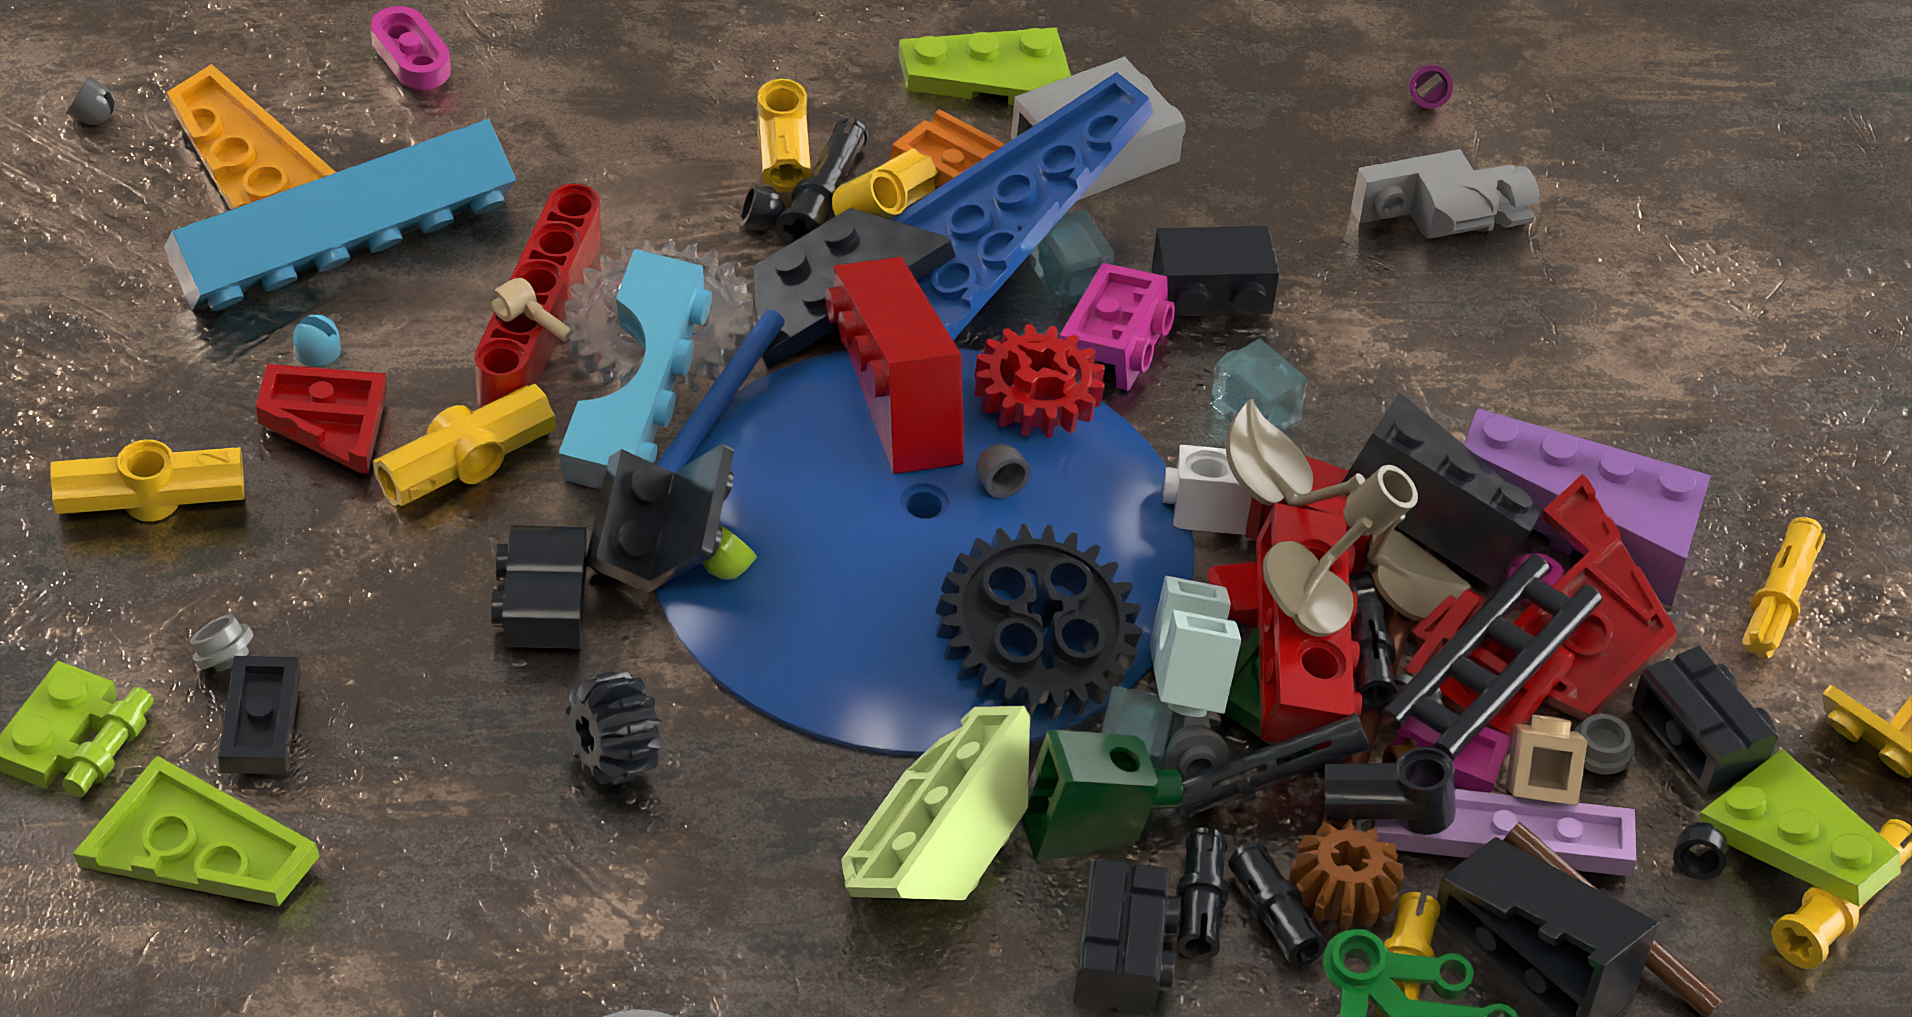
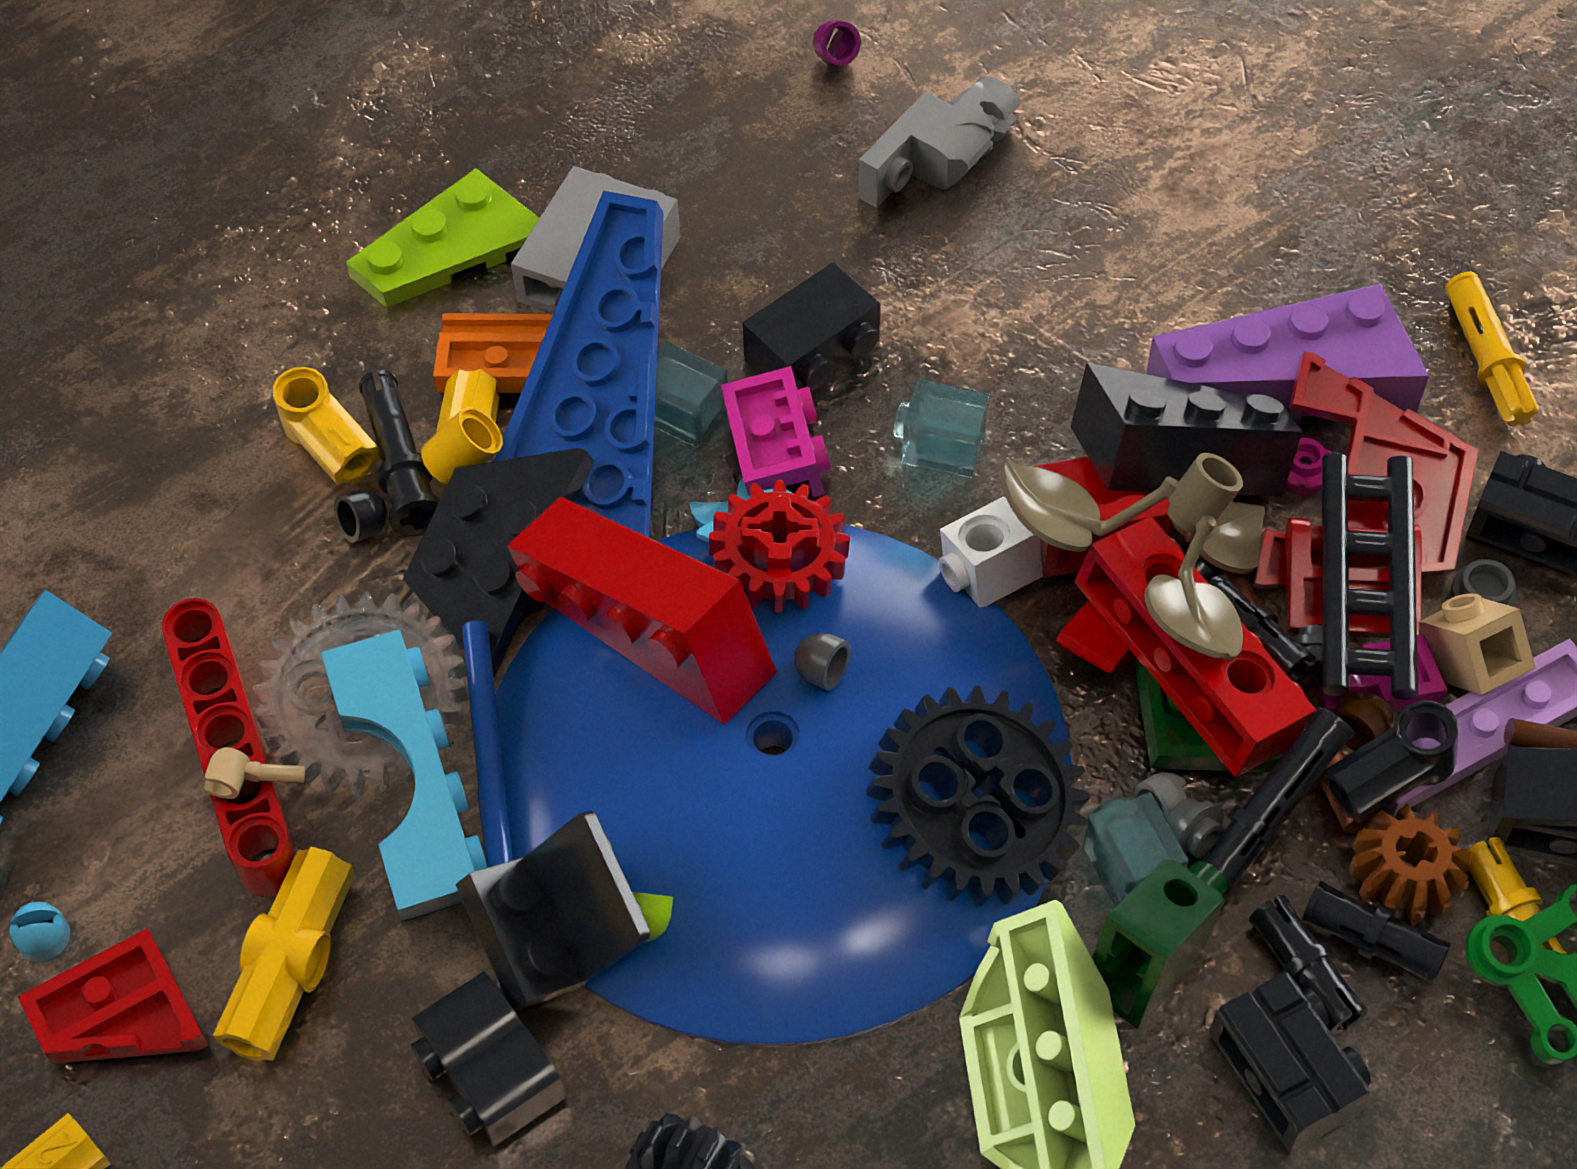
camera: 30 degrees left, 10 degrees up
light aqua arch [1150,576,1241,717] -> none

